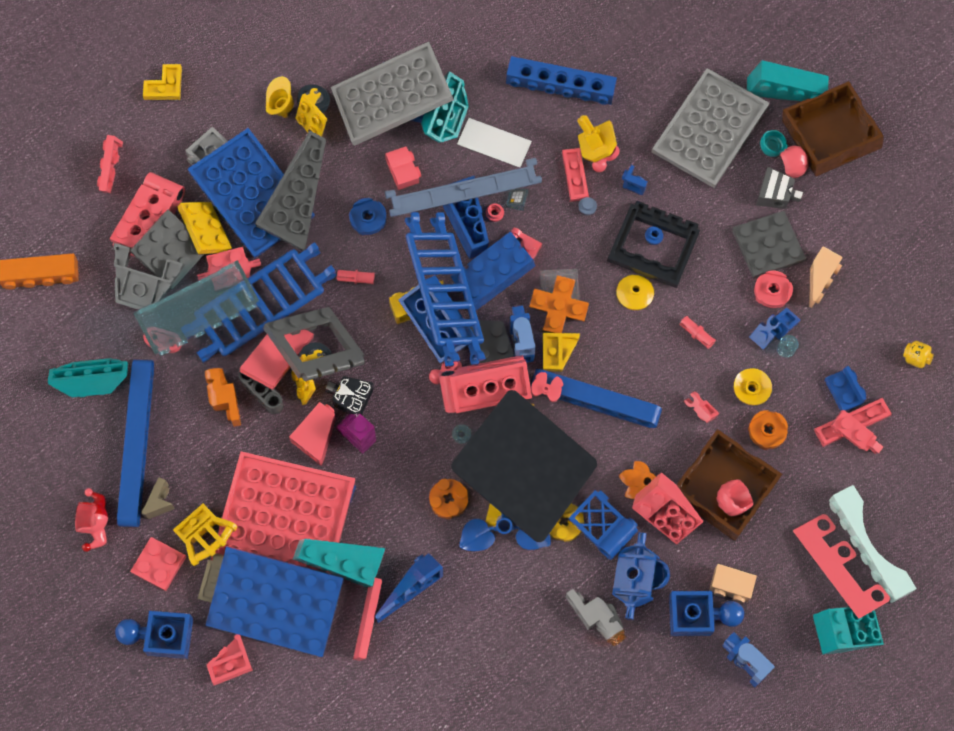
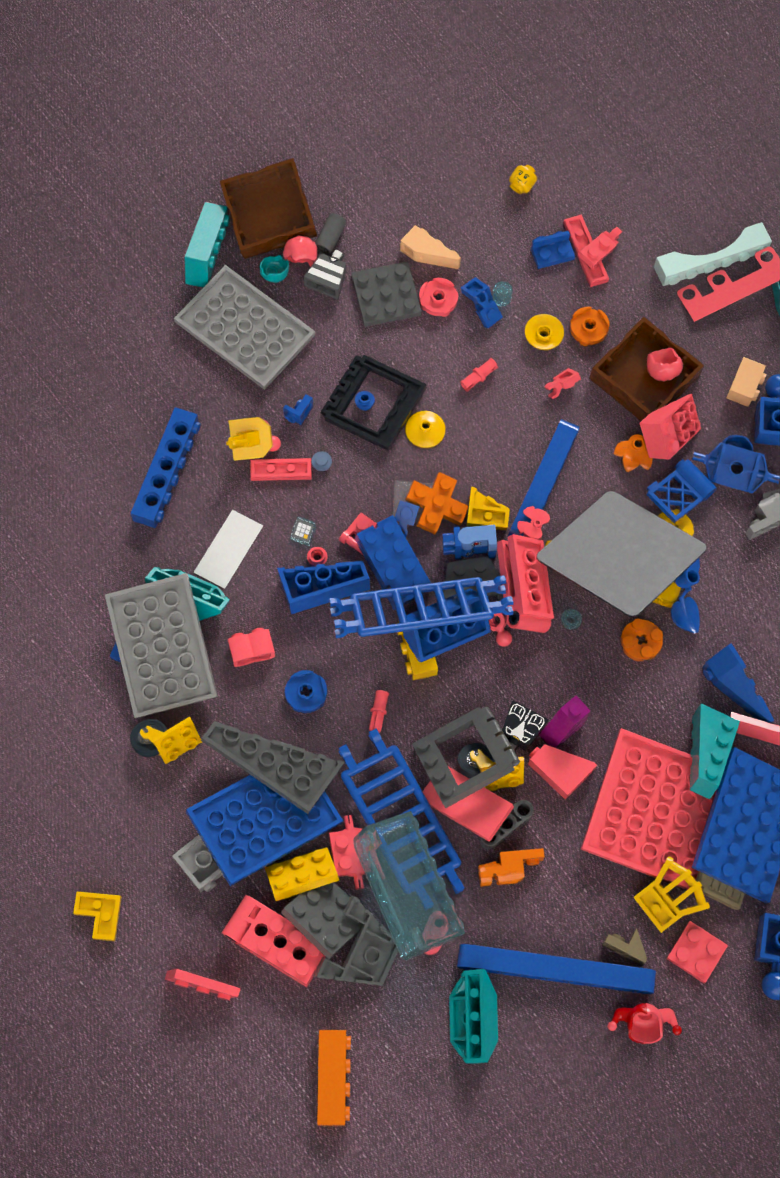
camera: 85 degrees left, 0 degrees up
yellow piece [266,76,294,118] -> none
sand blue piece [385,158,542,217] -> none
none -> dark grey pin [315,213,346,256]
none -> blue plate [395,500,420,537]

